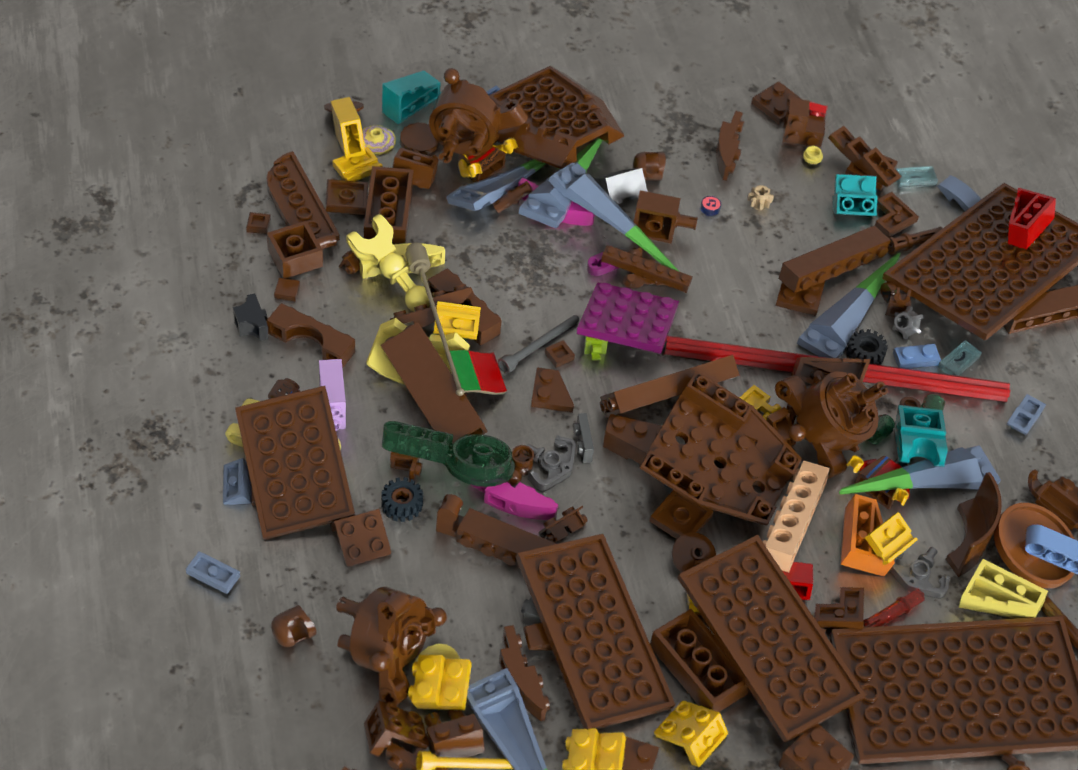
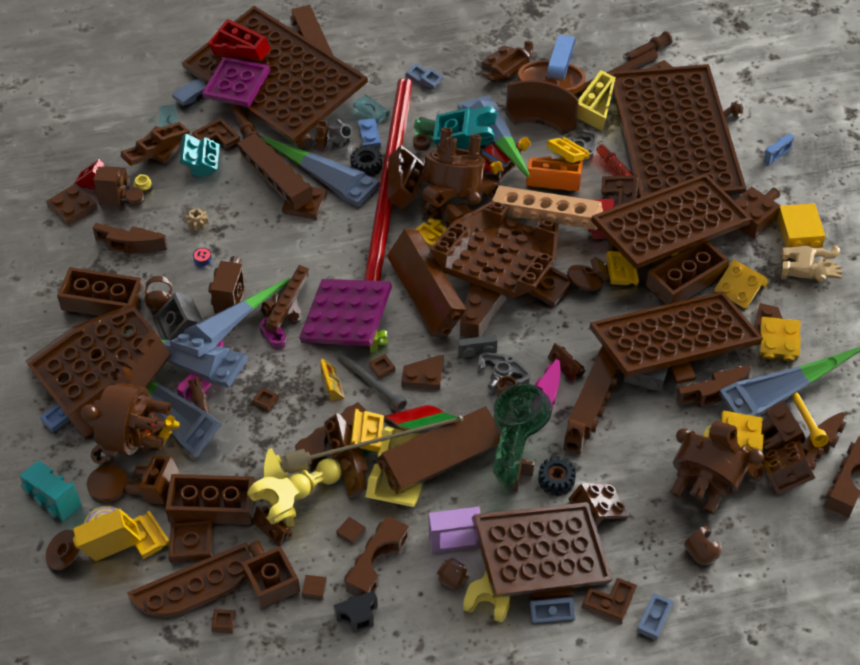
camera: 85 degrees left, 0 degrees up
none -> reddish brown brick [57,267,145,316]
none -> reddish brown tile [125,187,144,205]
none -> magenta plate [202,57,270,107]
none -> reddish brown tile [252,387,279,413]
none -> yellow slope [320,359,345,401]
none -> reddish brown tile [336,517,366,545]
none -> reddish brown tile [581,578,637,624]

